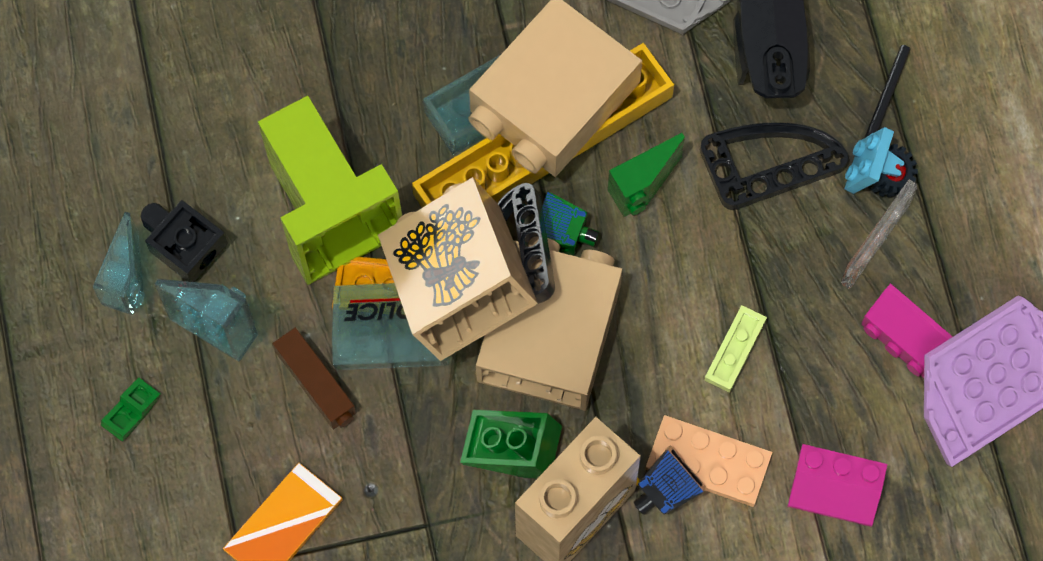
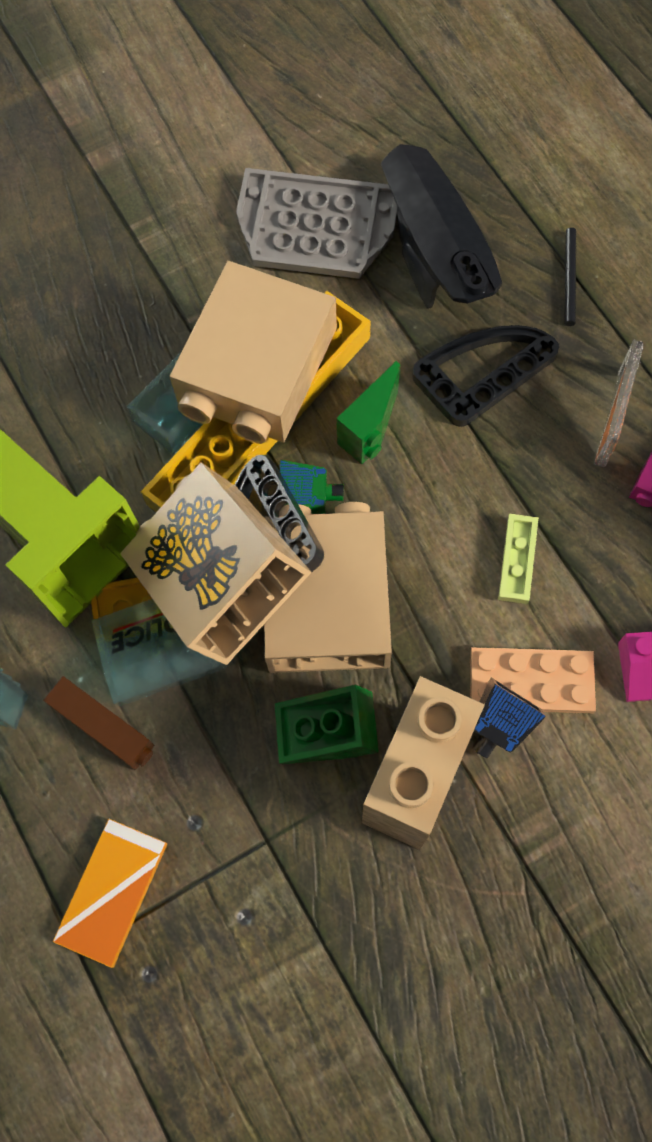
camera: 15 degrees left, 0 degrees up
medium azure plate [844,127,918,197] -> none

